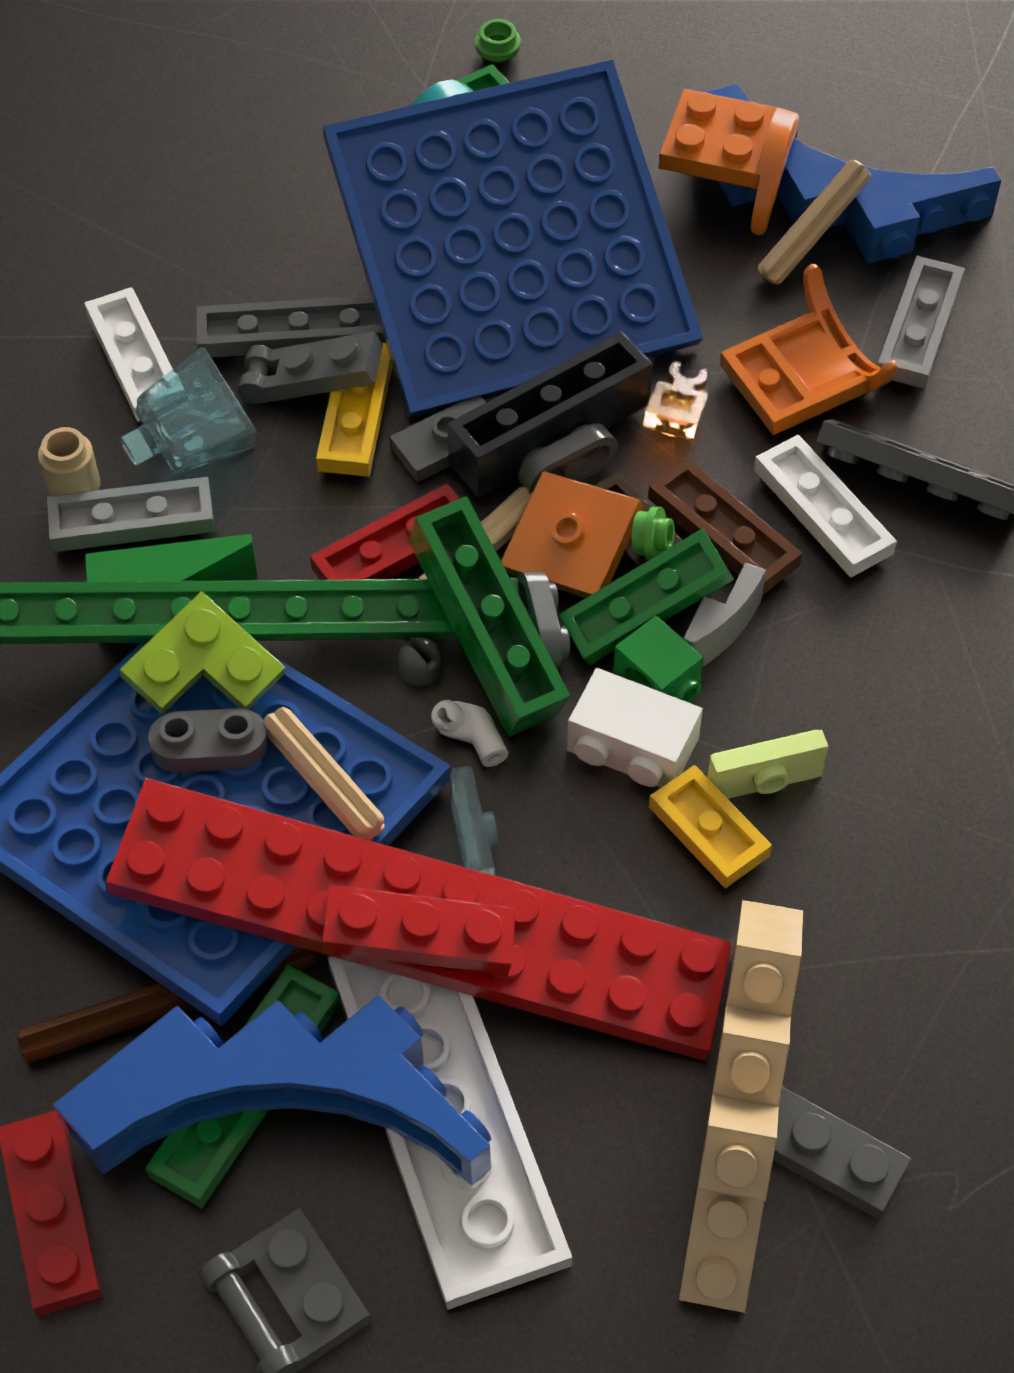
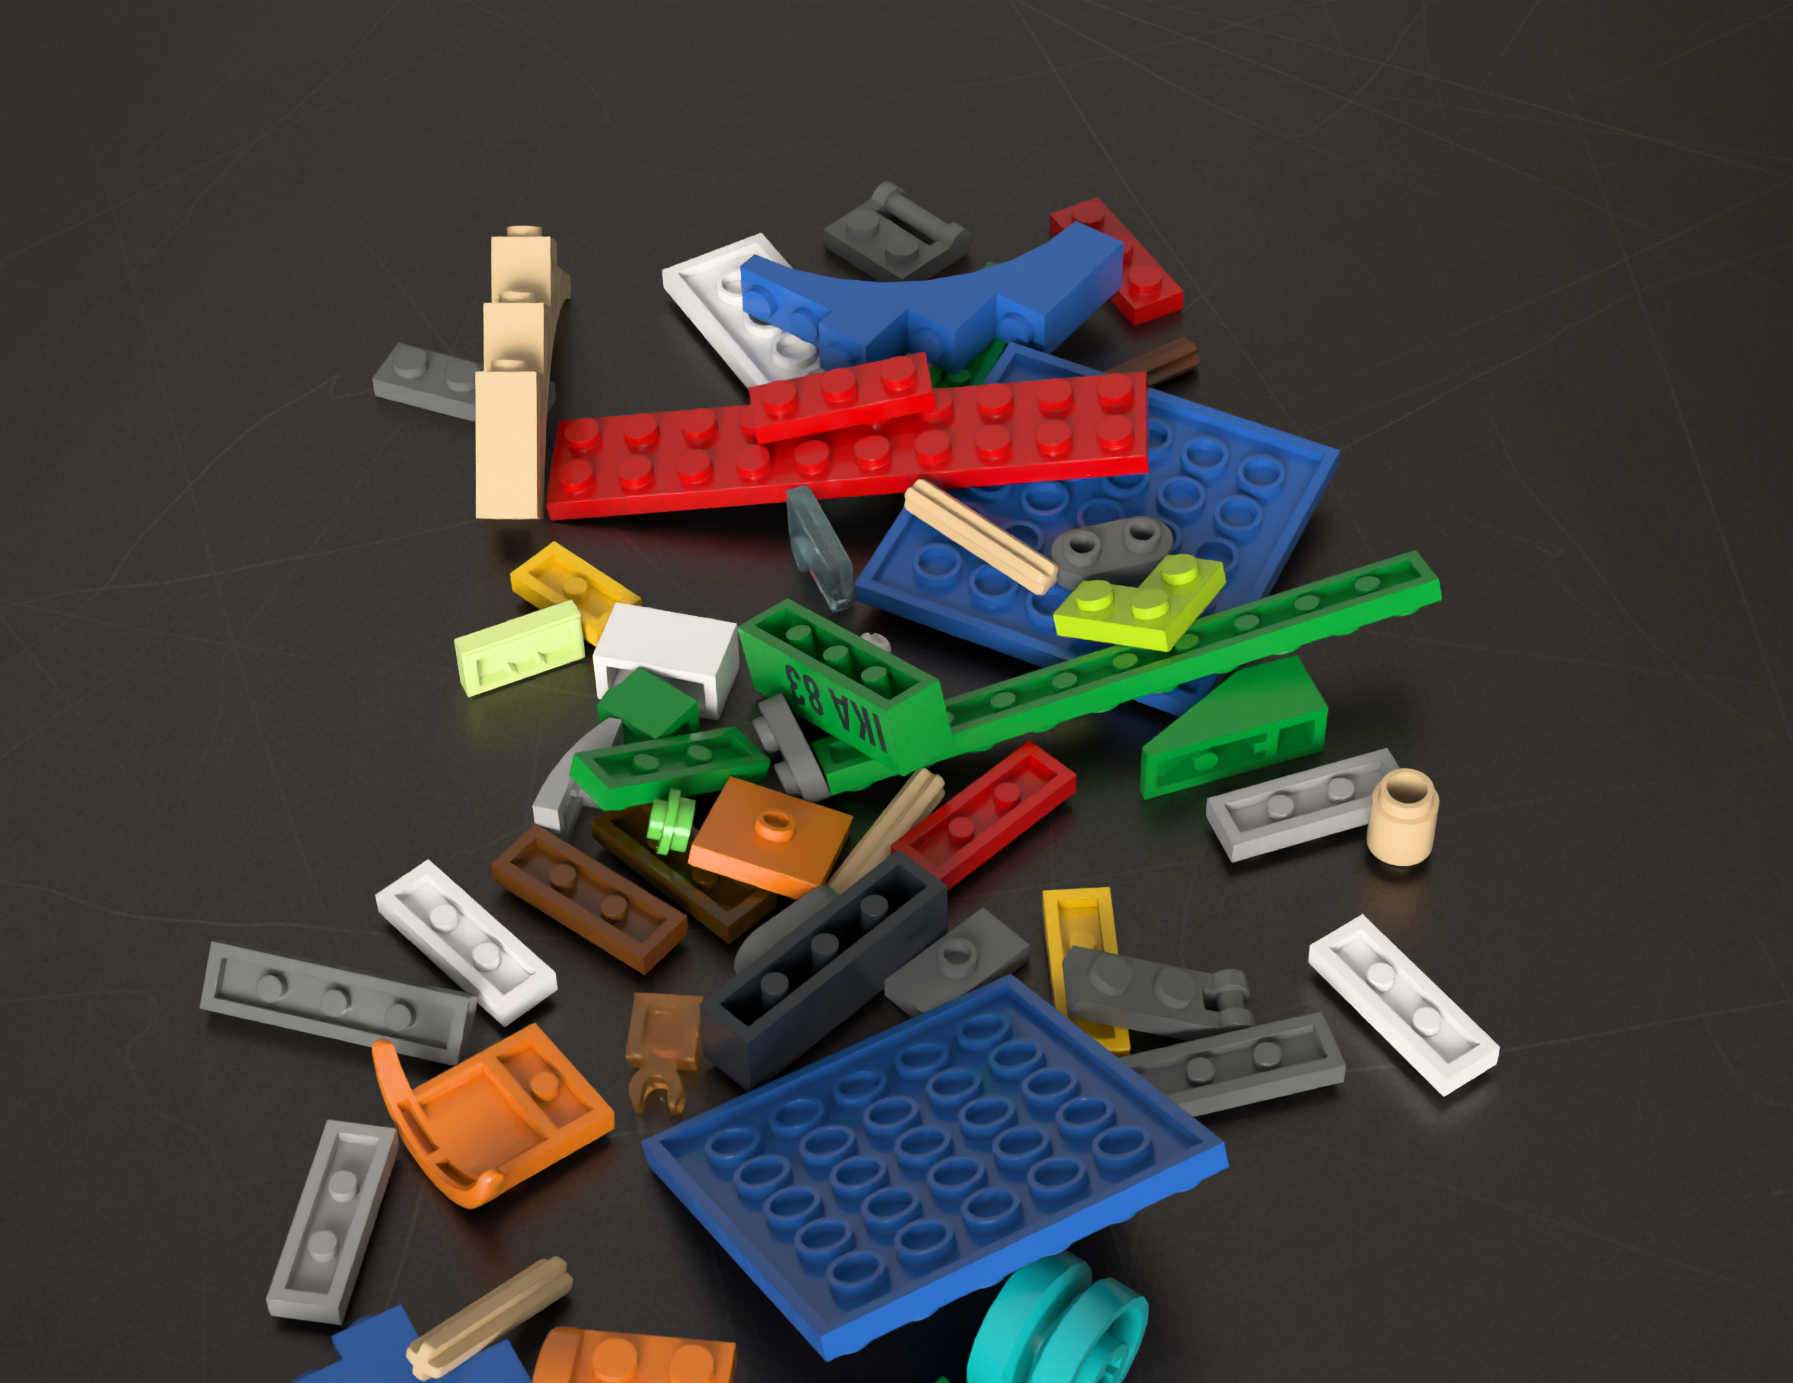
camera: 170 degrees right, 10 degrees down
clear light blue torso [120,346,257,474] -> none

